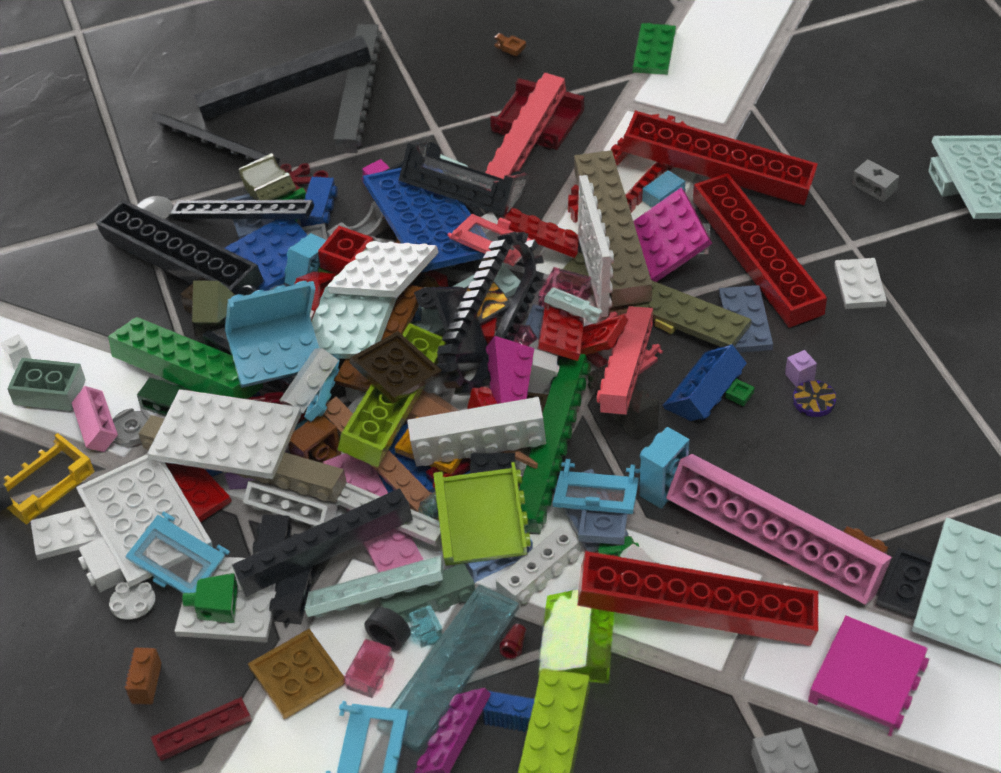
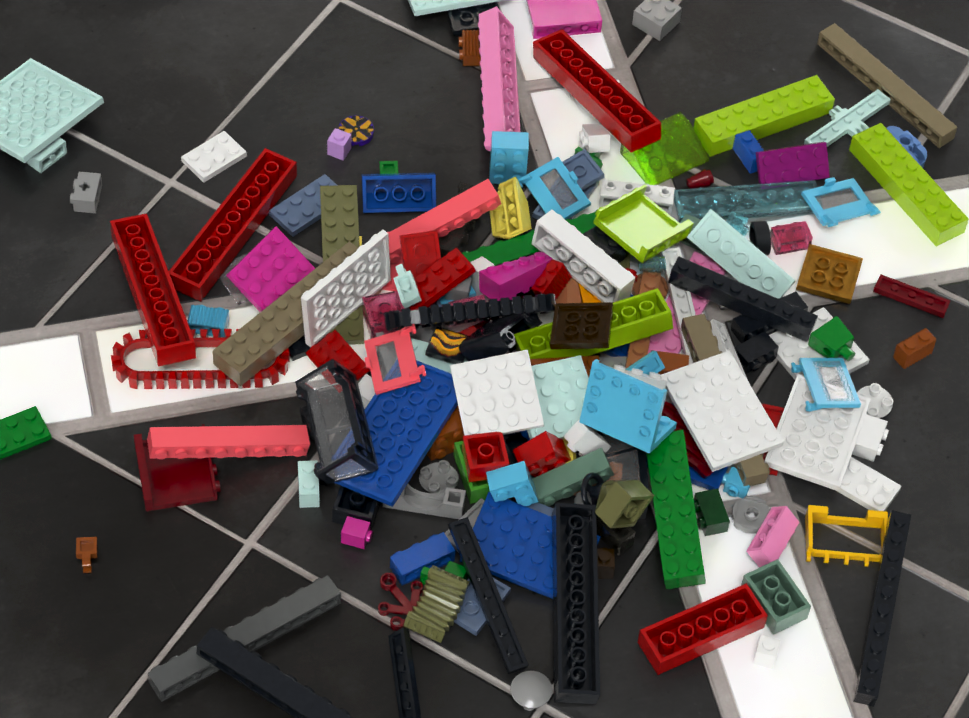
camera: 135 degrees left, 5 degrees up
none -> light yellow wedge [490,177,532,239]
none -> red brick [638,583,768,675]

